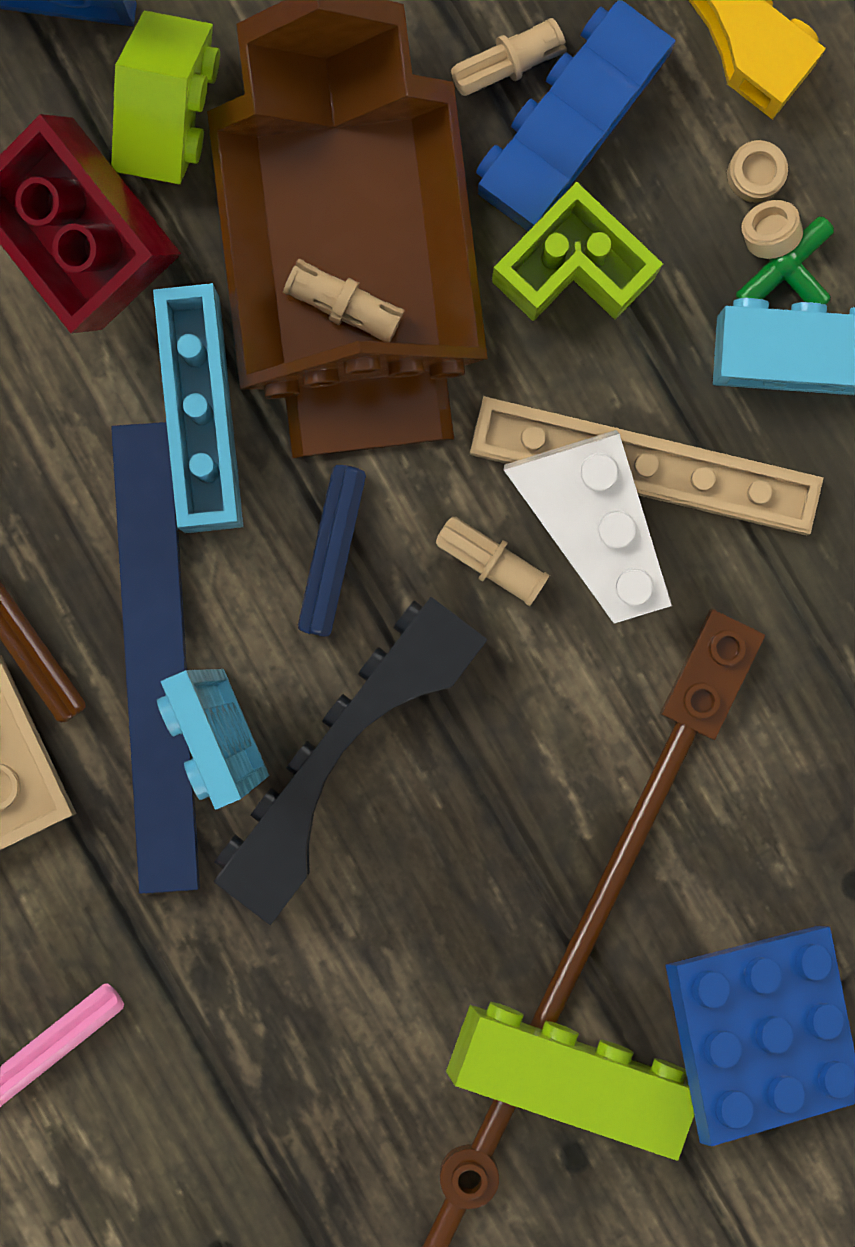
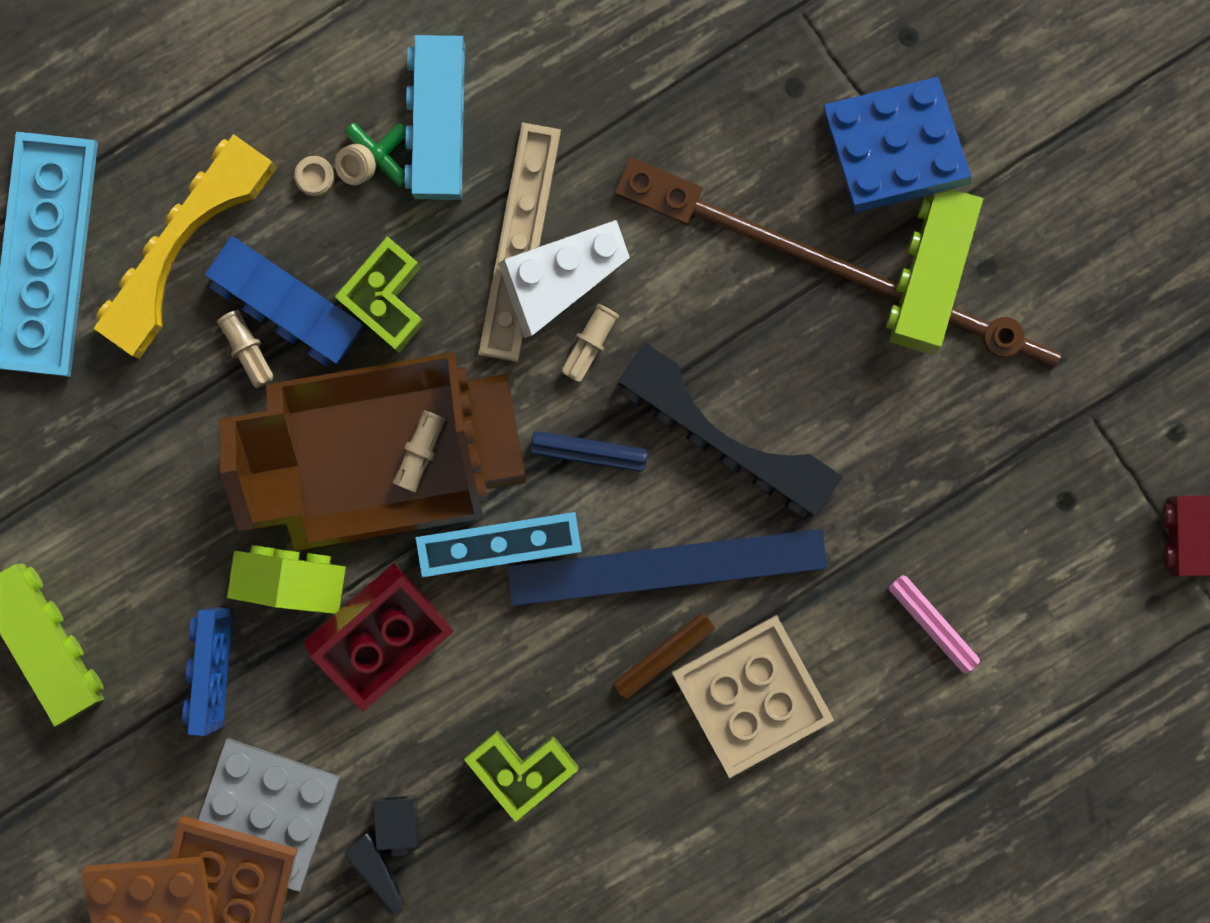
camera: 90 degrees left, 0 degrees up
medium azure plate [157,669,270,810] -> none

